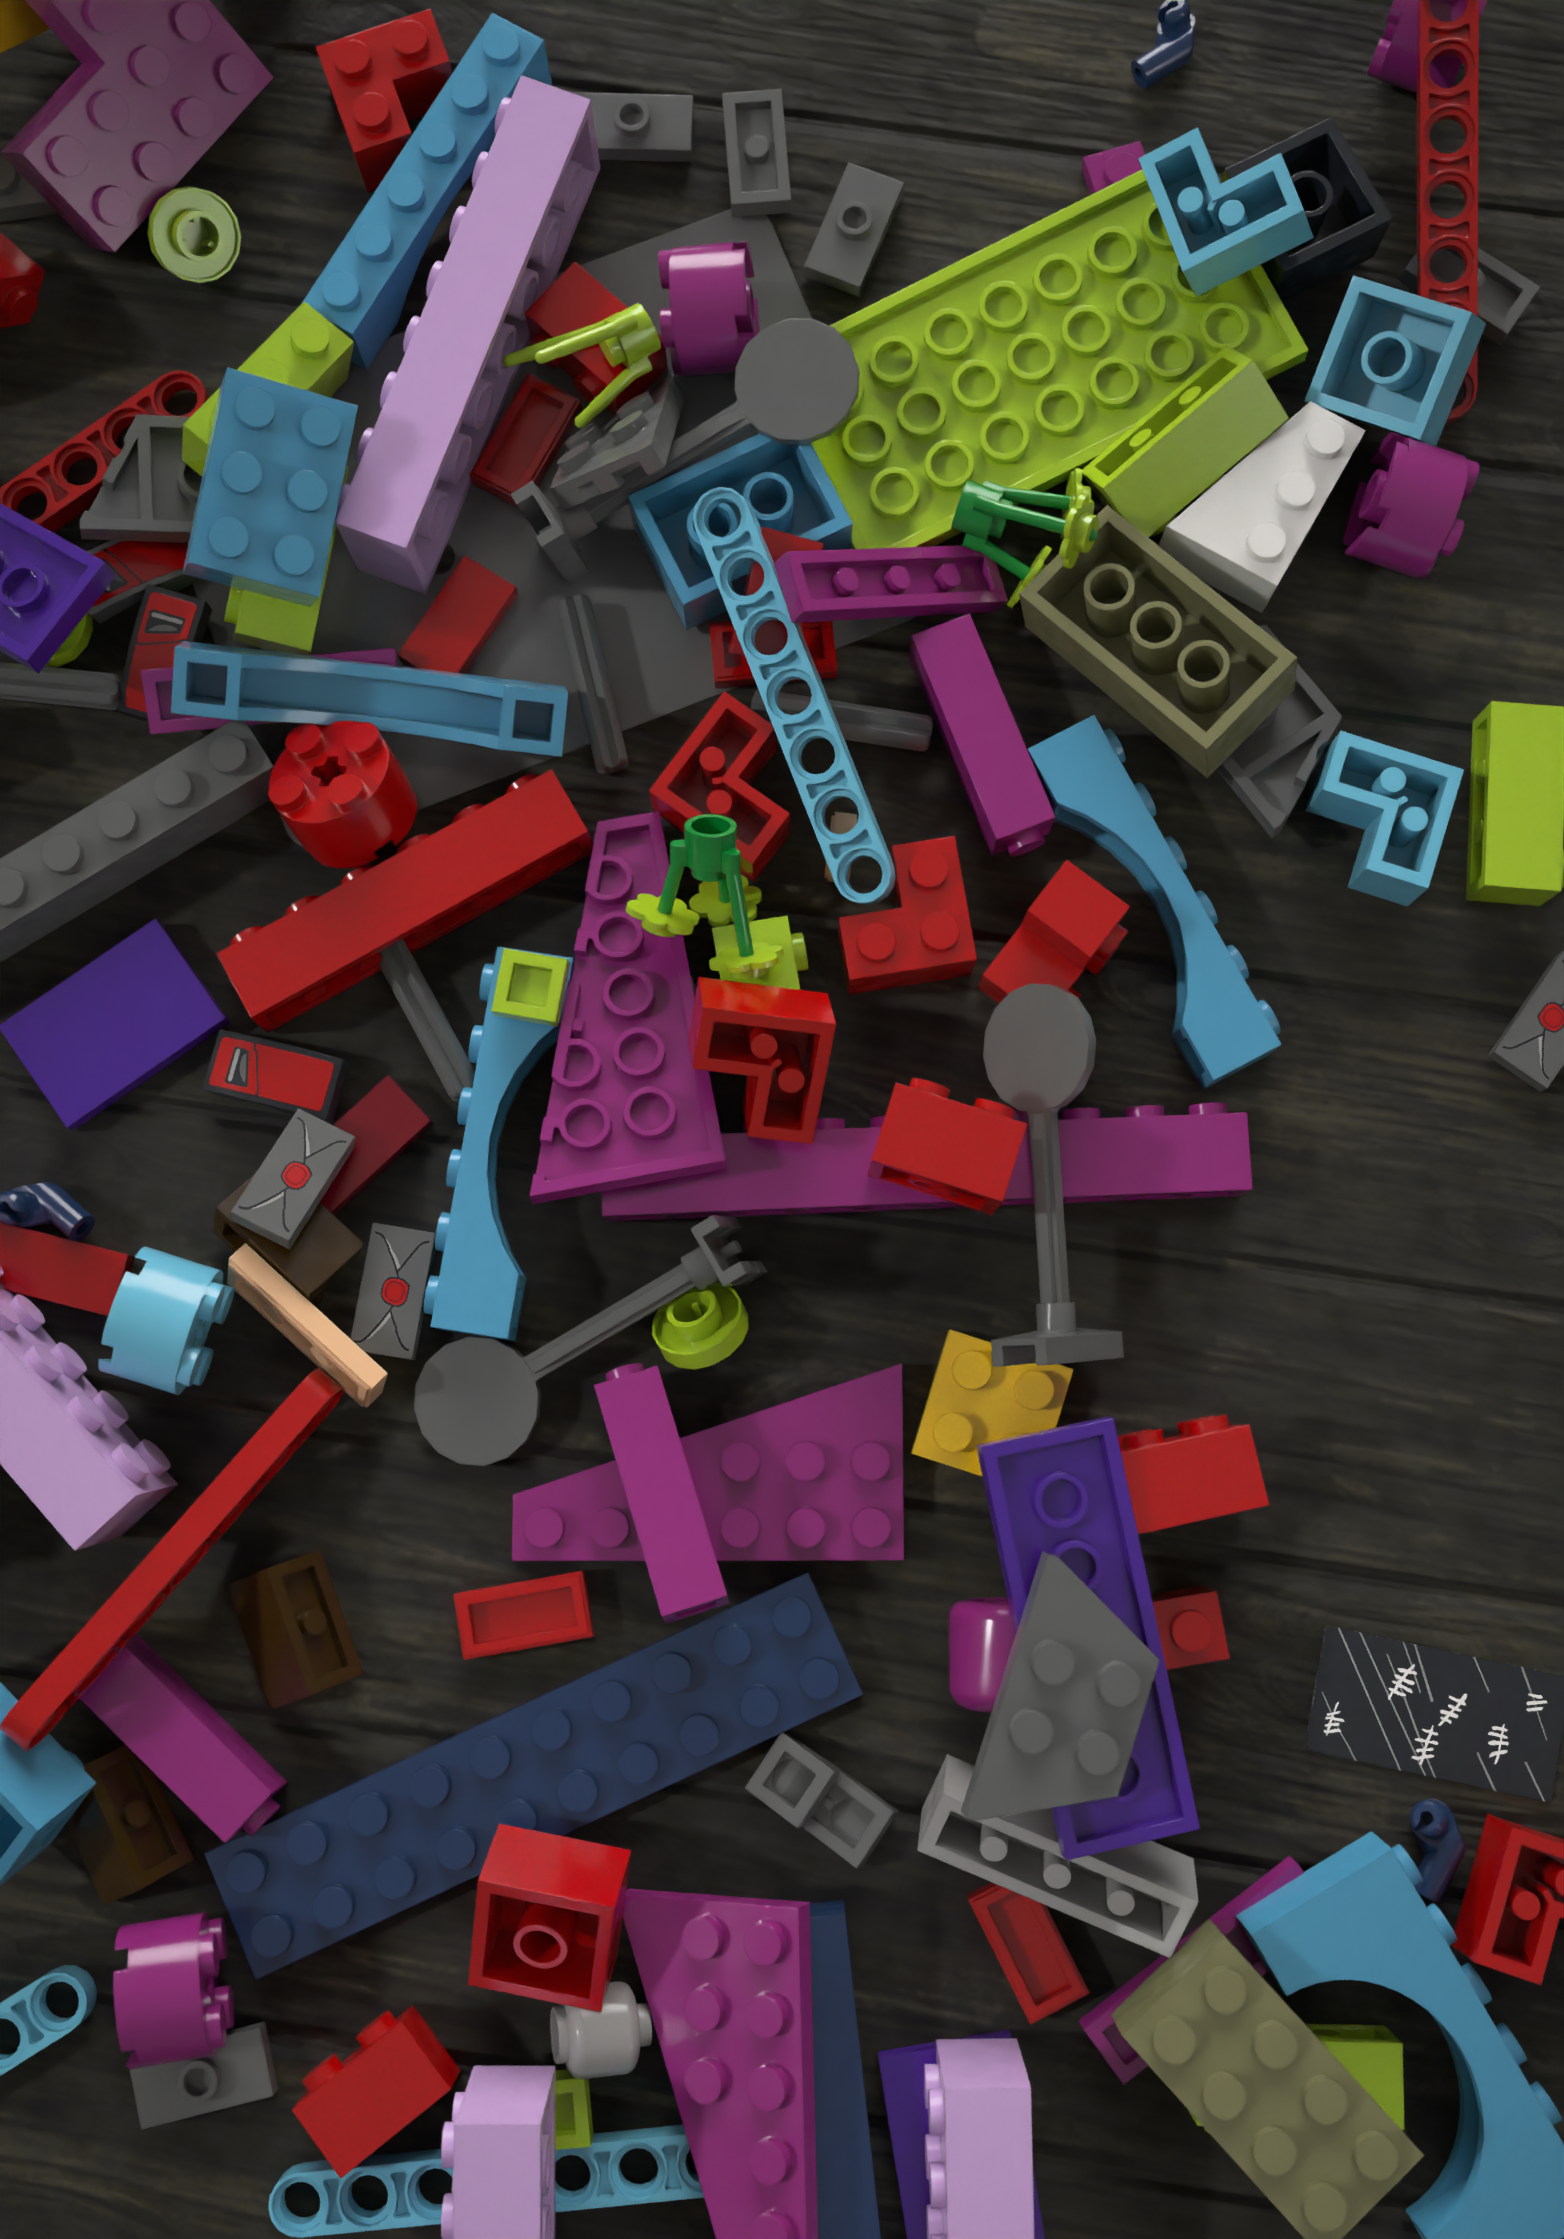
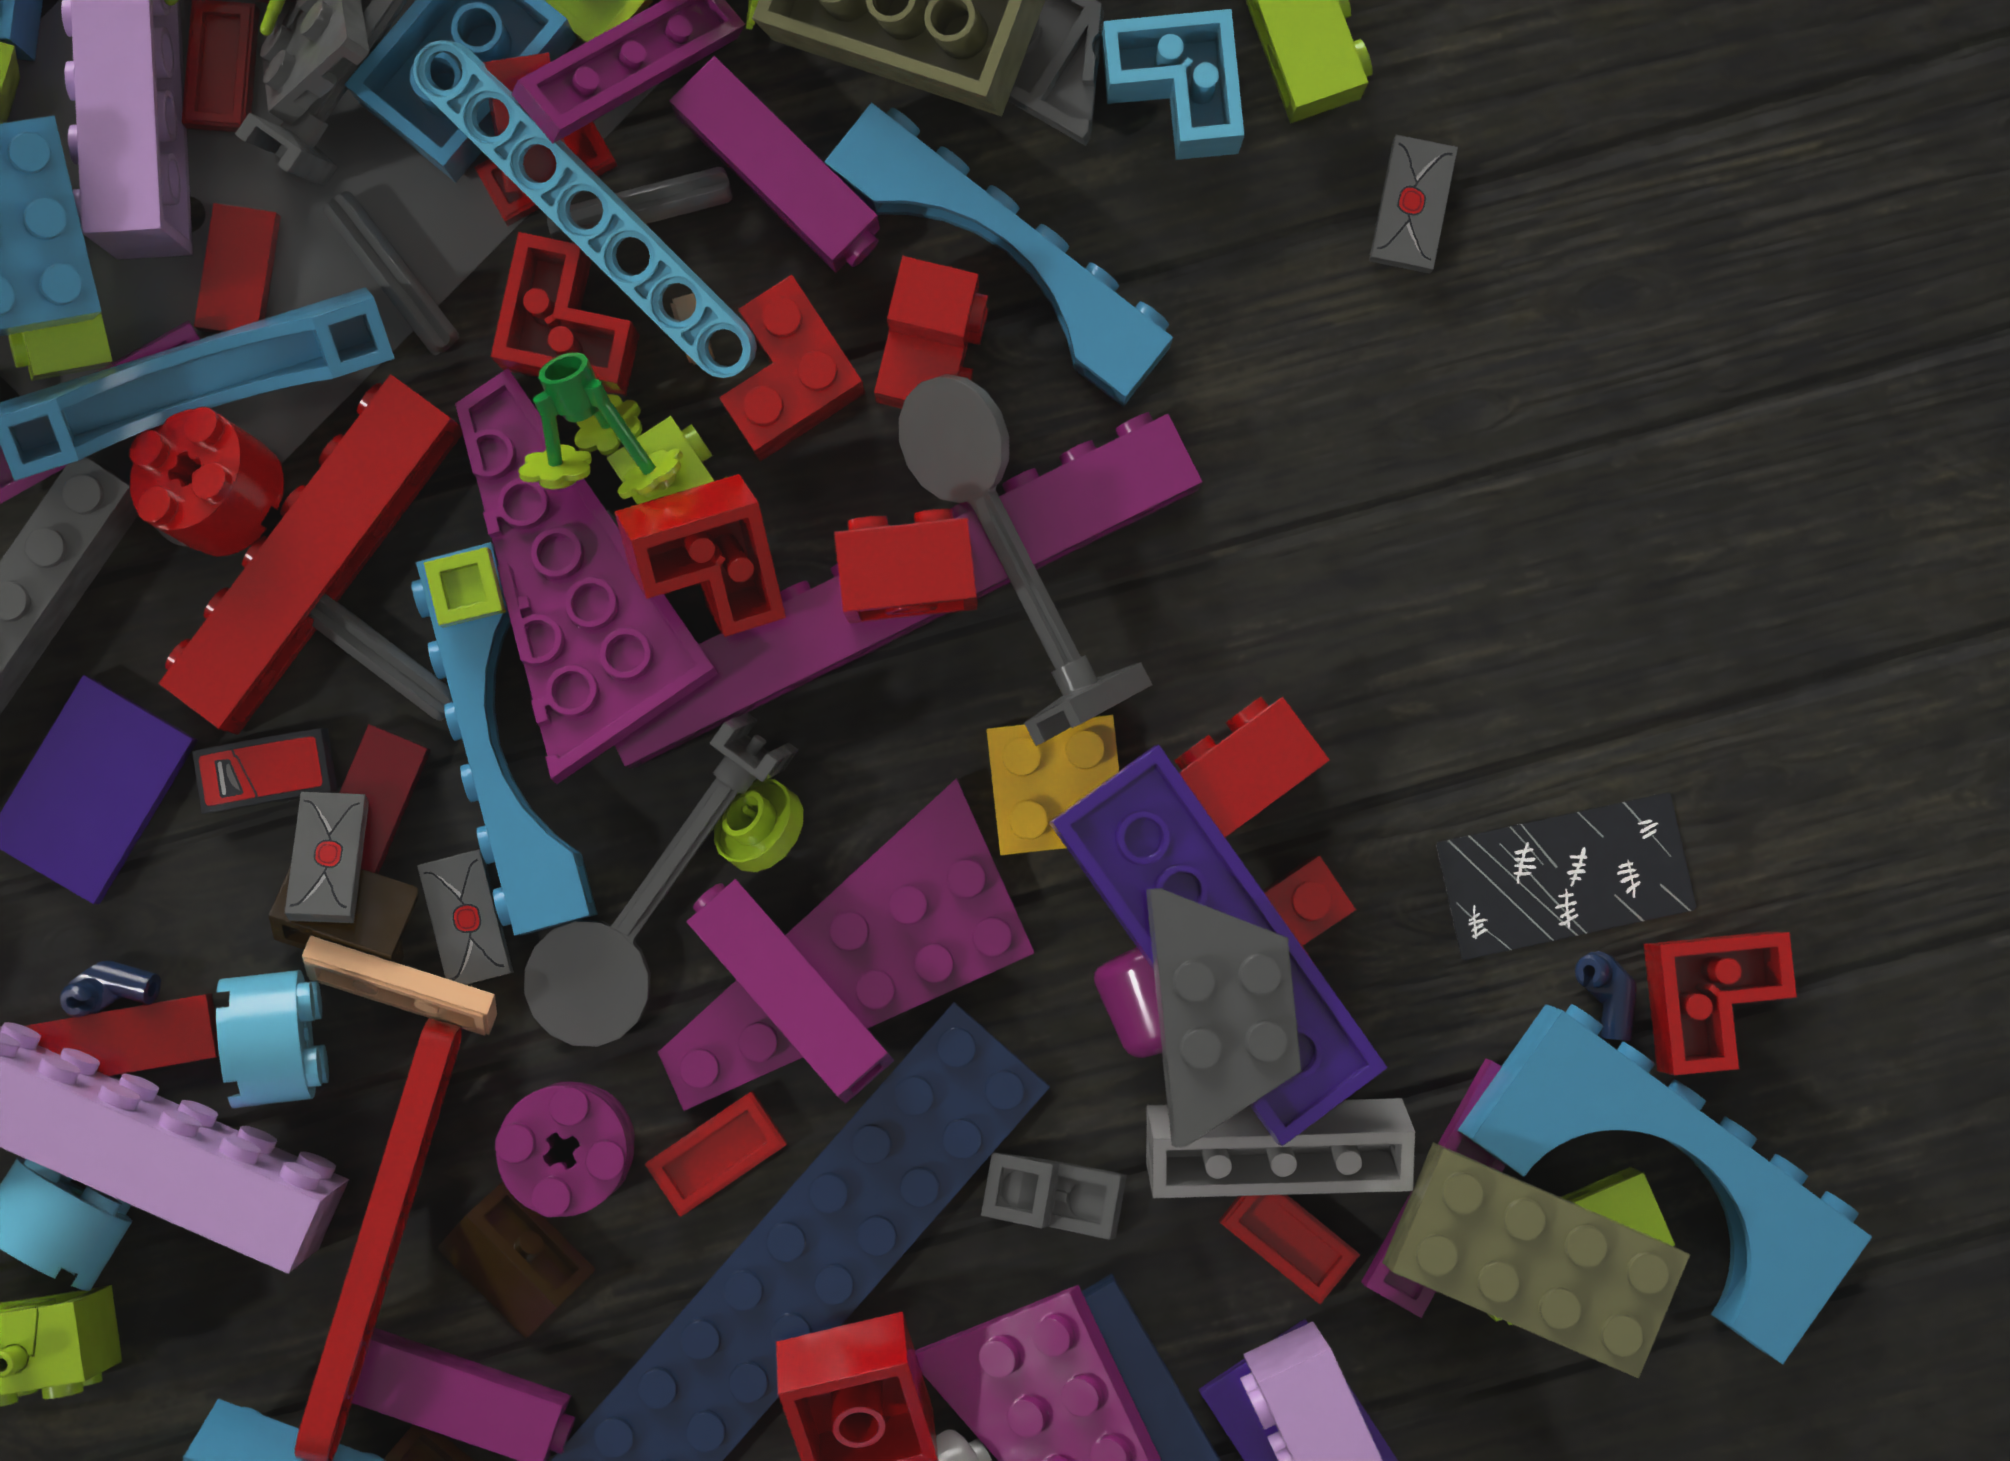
camera: 30 degrees left, 5 degrees up
none -> magenta brick [495,1082,635,1217]

